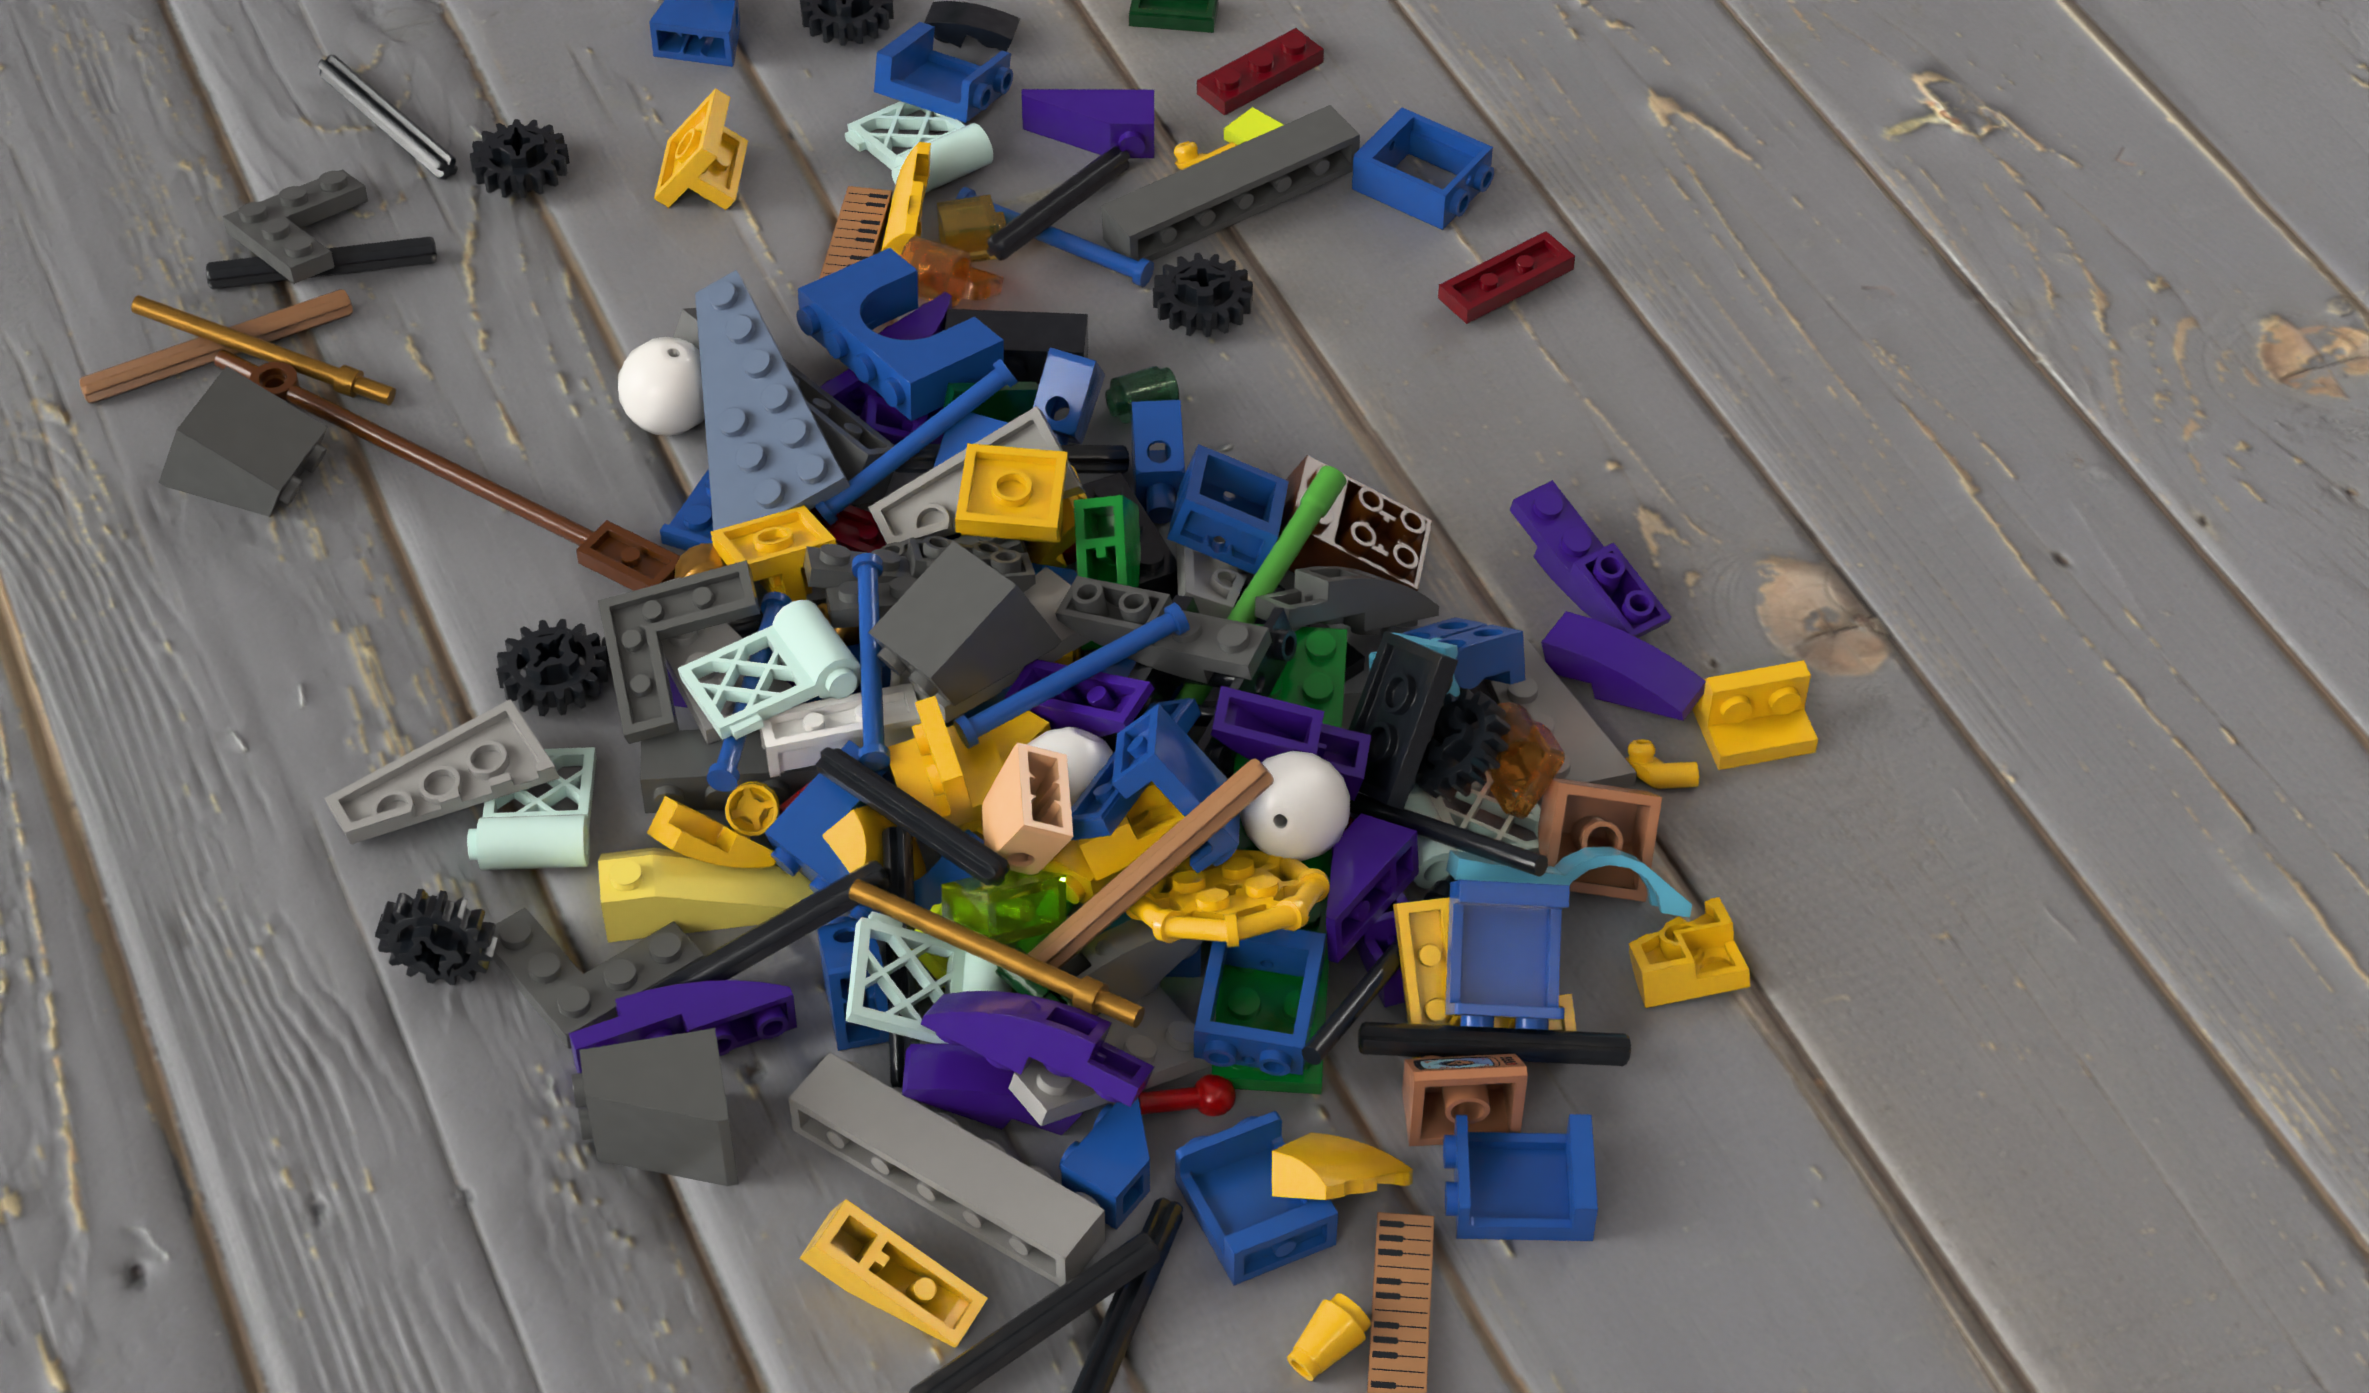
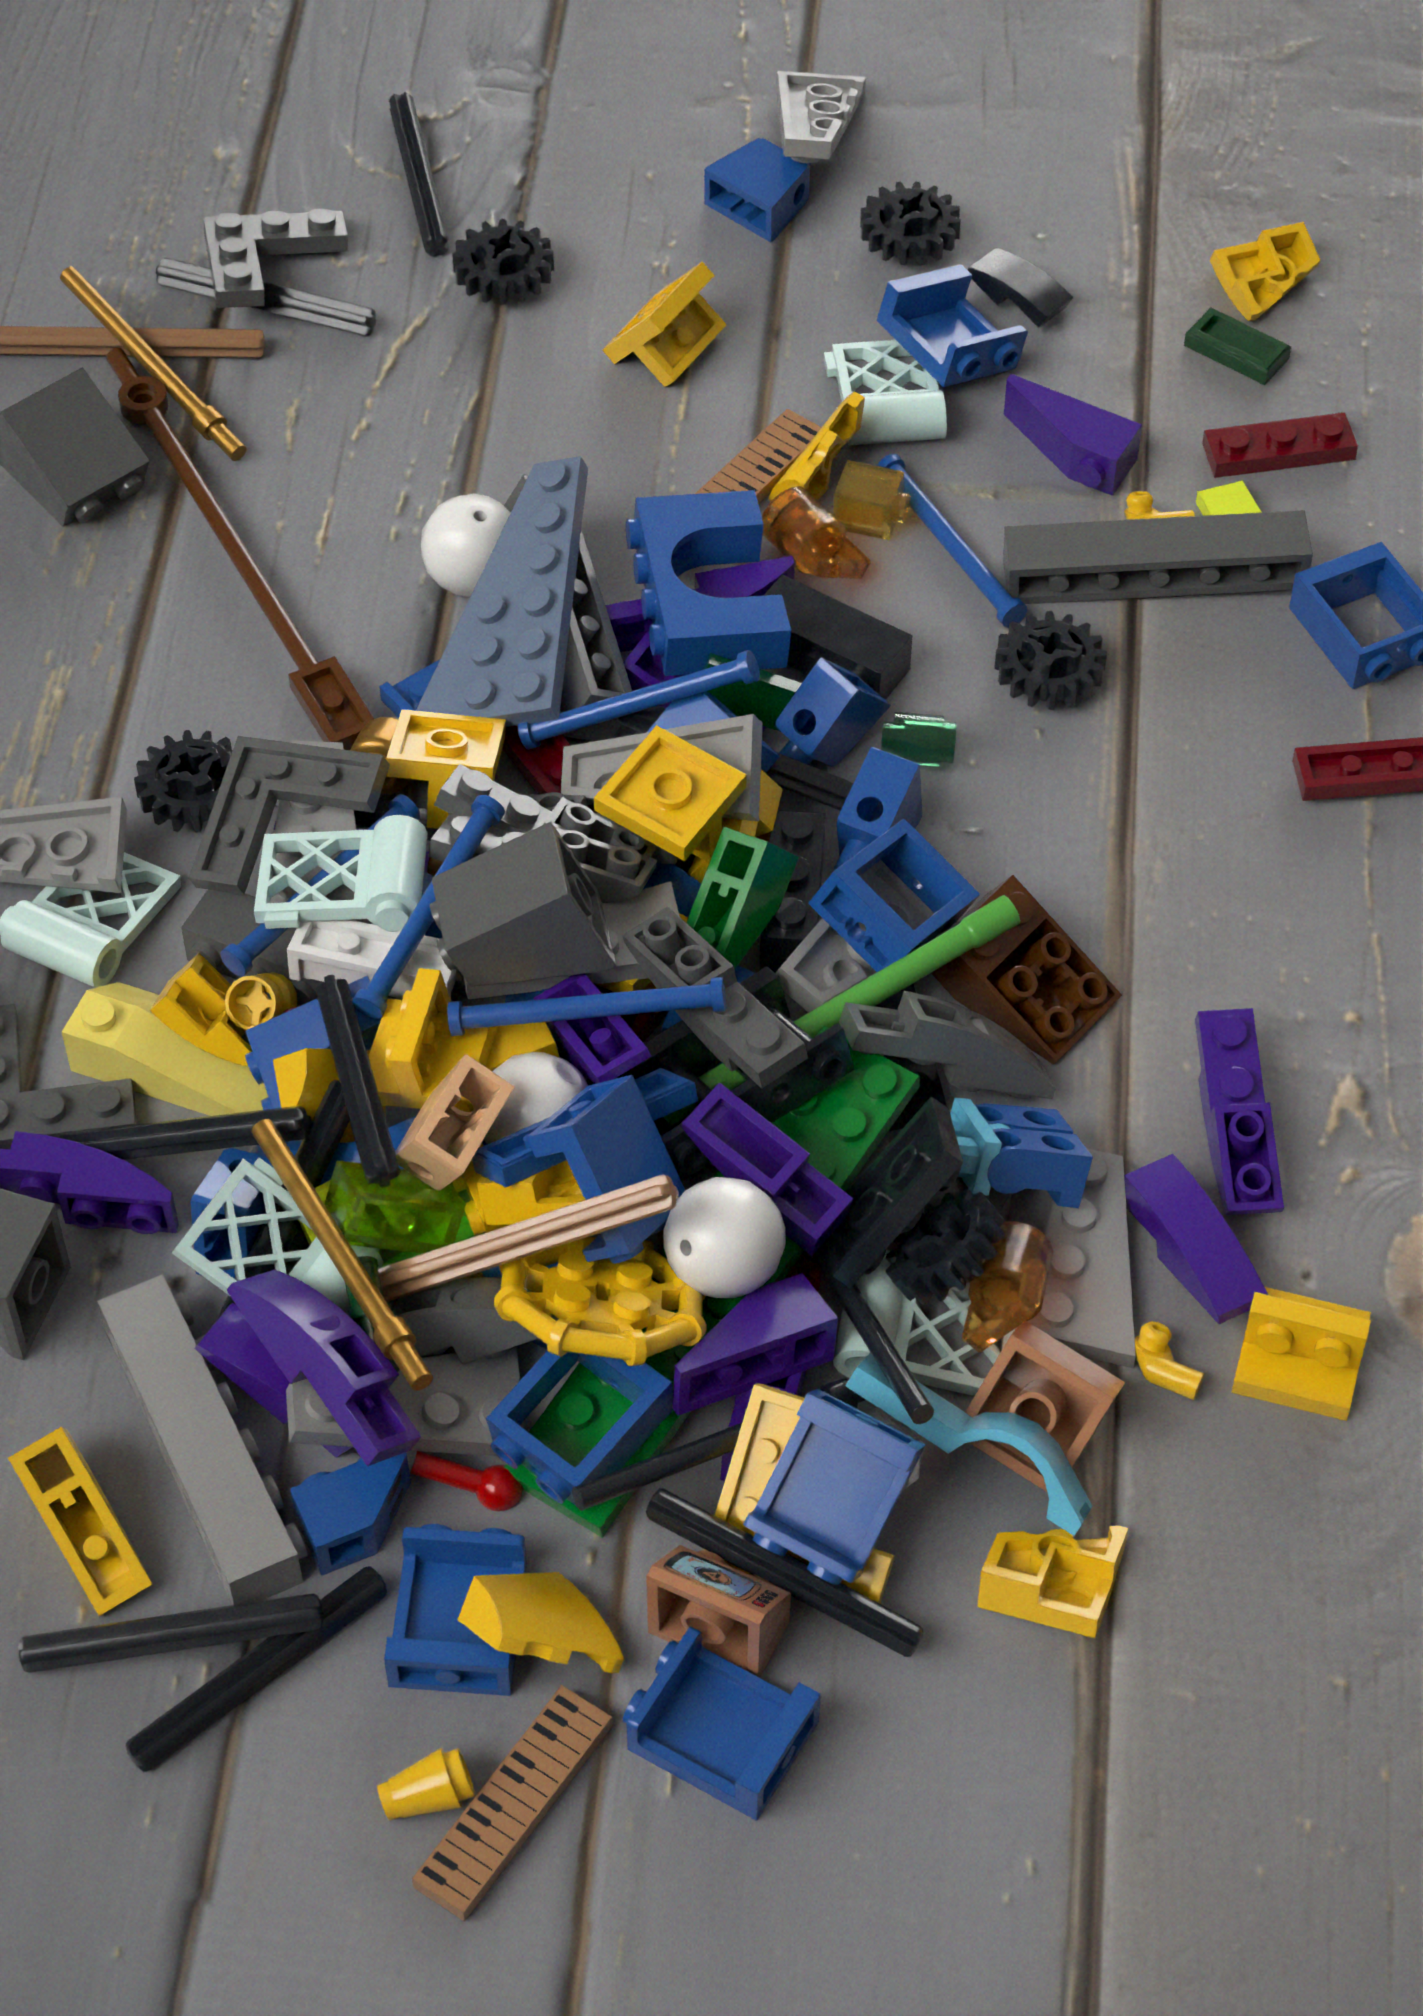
camera: 30 degrees right, 5 degrees up
black axle [986,146,1130,261] -> none

